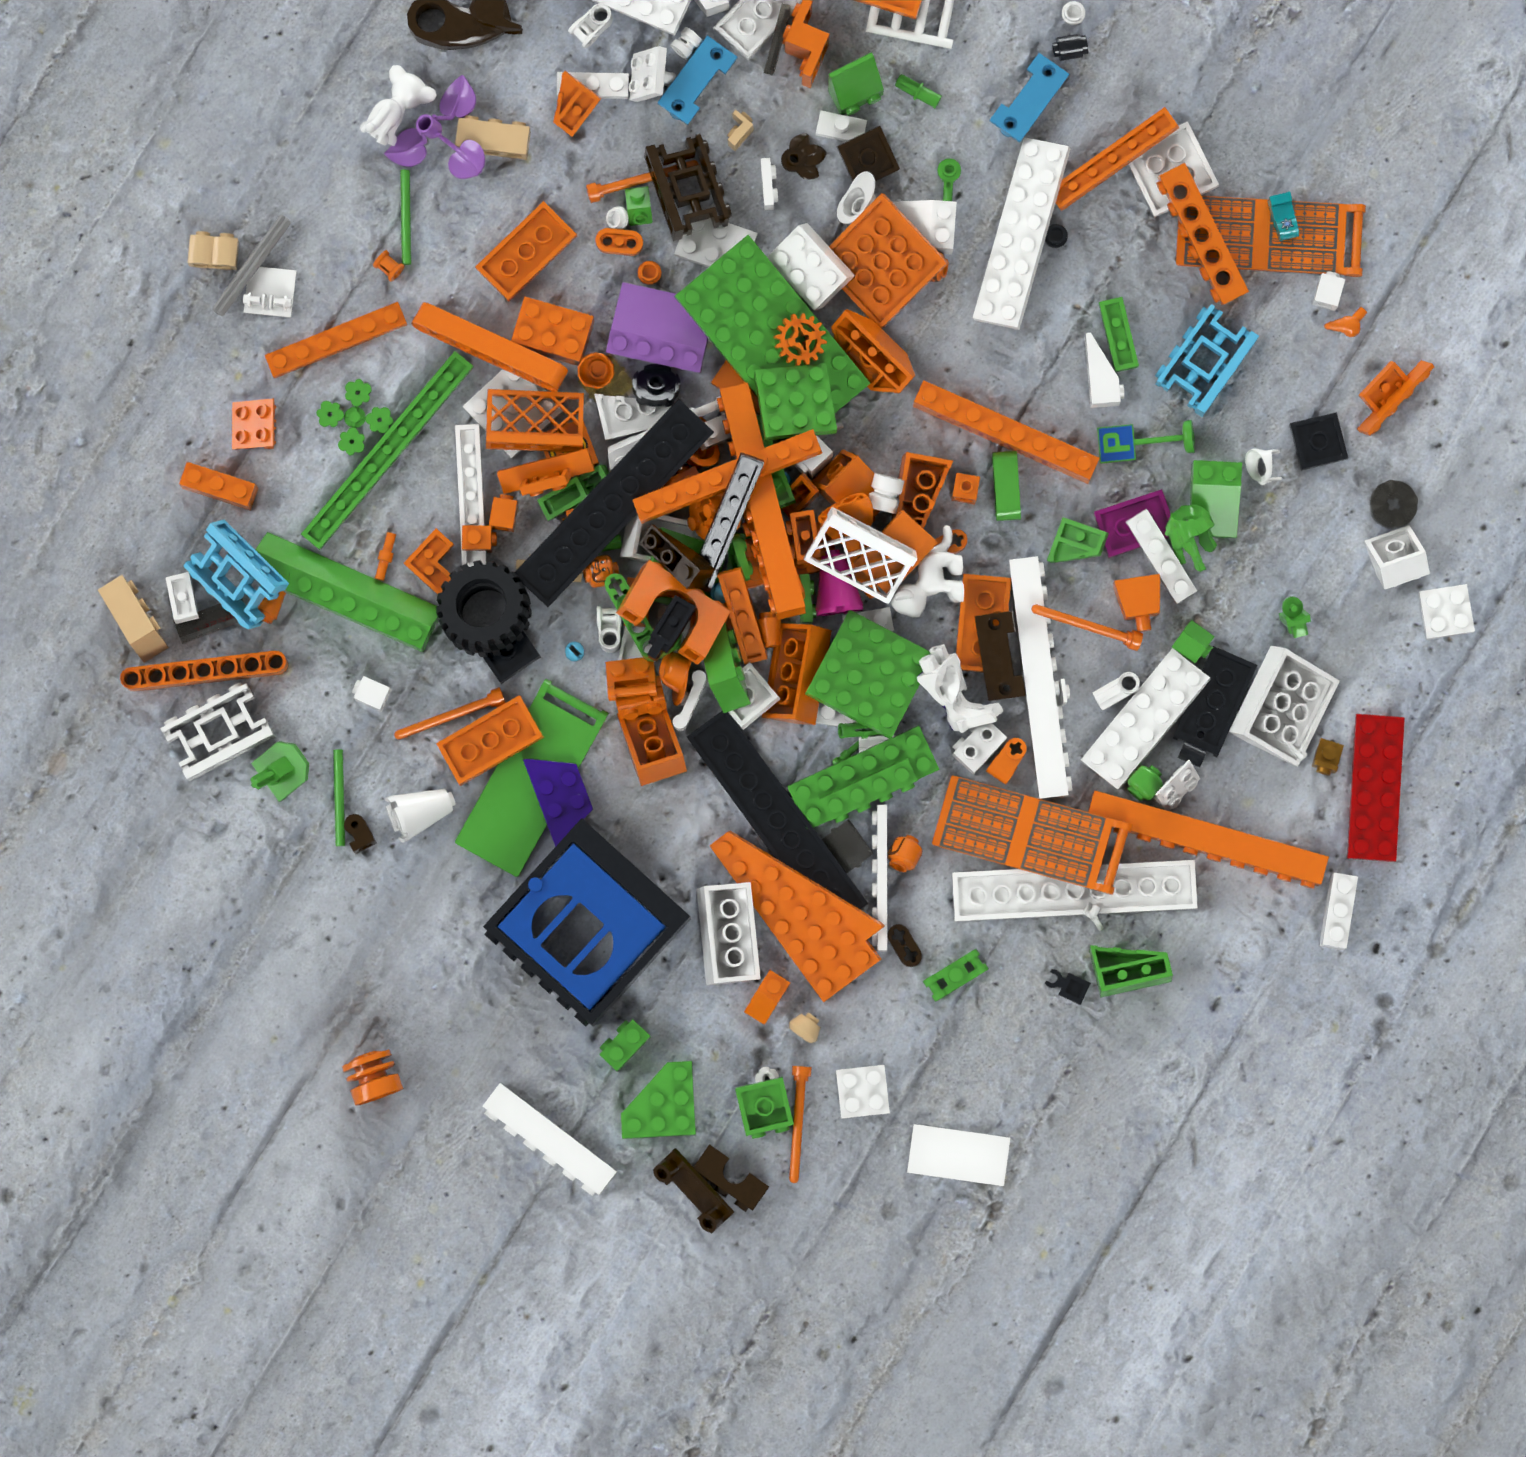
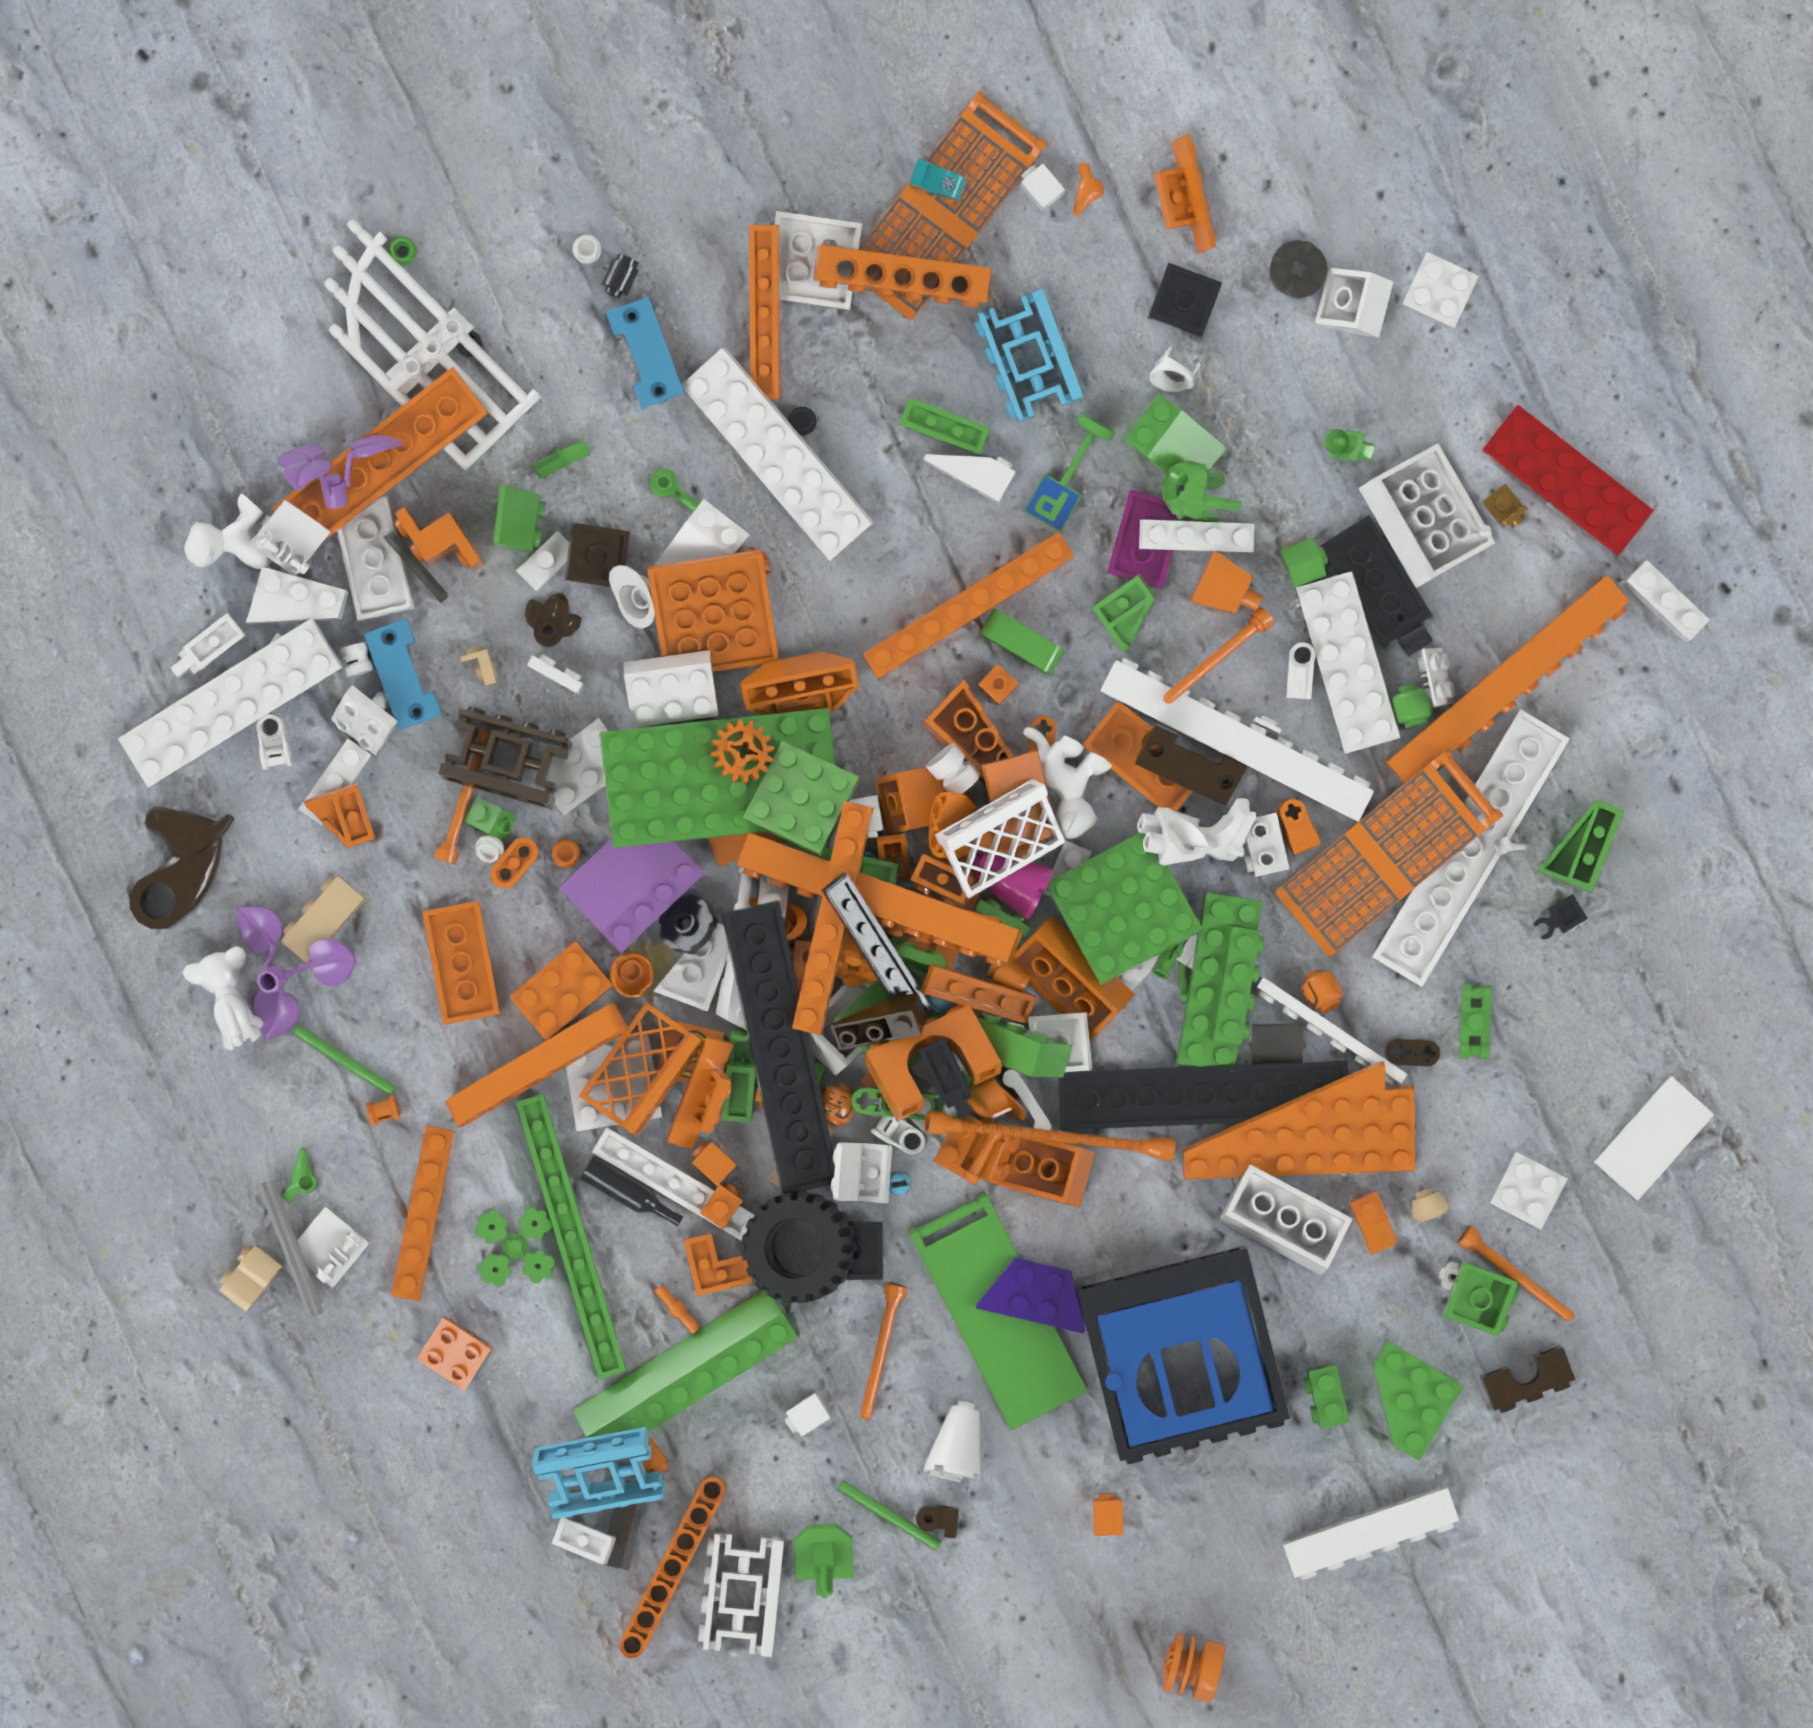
camera: 55 degrees left, 5 degrees up
tan wedge [98,575,169,663] -> none
orange brick [179,462,258,511] -> none
orange plate [436,695,544,786] -> none
dark brown brick [653,1148,734,1234] -> none
none -> bright green animal [281,1147,317,1203]
none -> black piece [580,1155,683,1227]
none -> white bracket [831,1142,893,1203]
none -> orange hose [924,1110,1175,1161]
none -> orange brick [1092,1493,1124,1536]

